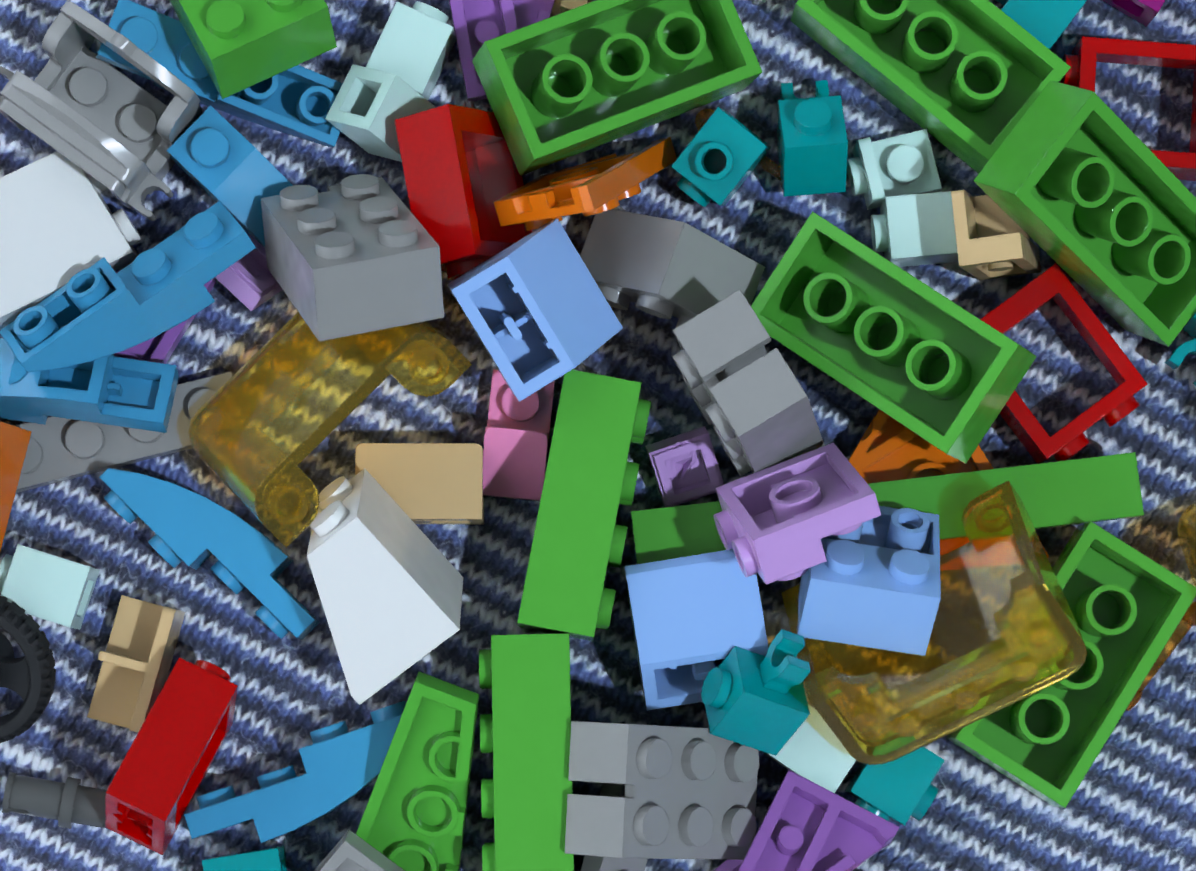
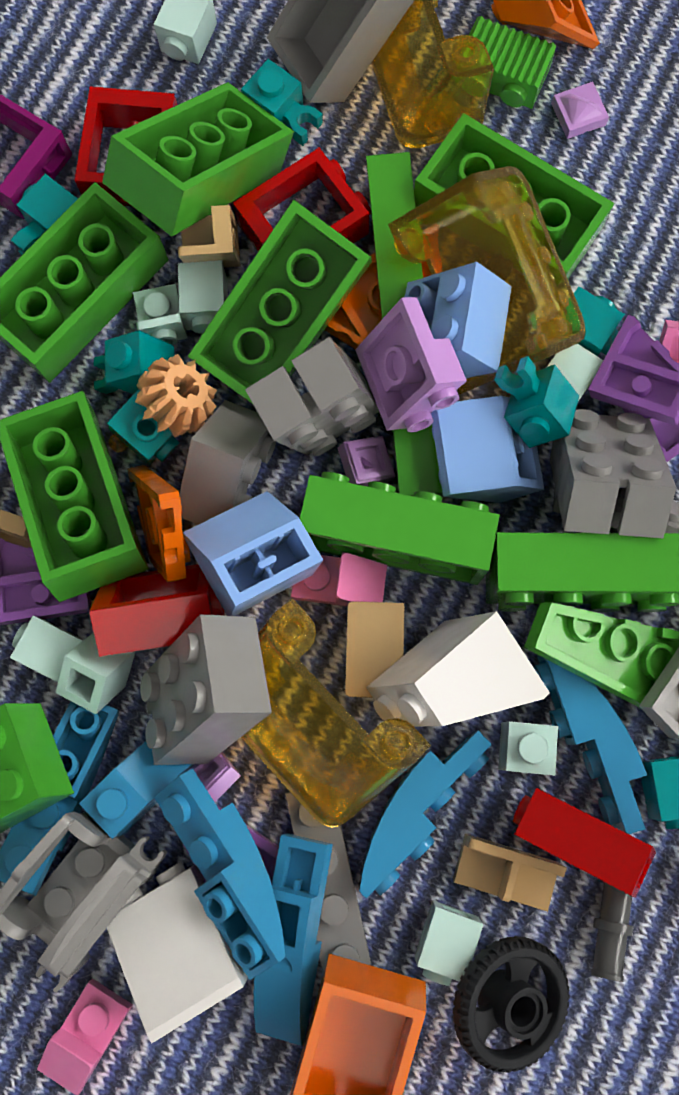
camera: 80 degrees left, 5 degrees down
none -> light nougat gear [135,354,217,437]
none -> light aqua brick [498,721,558,776]

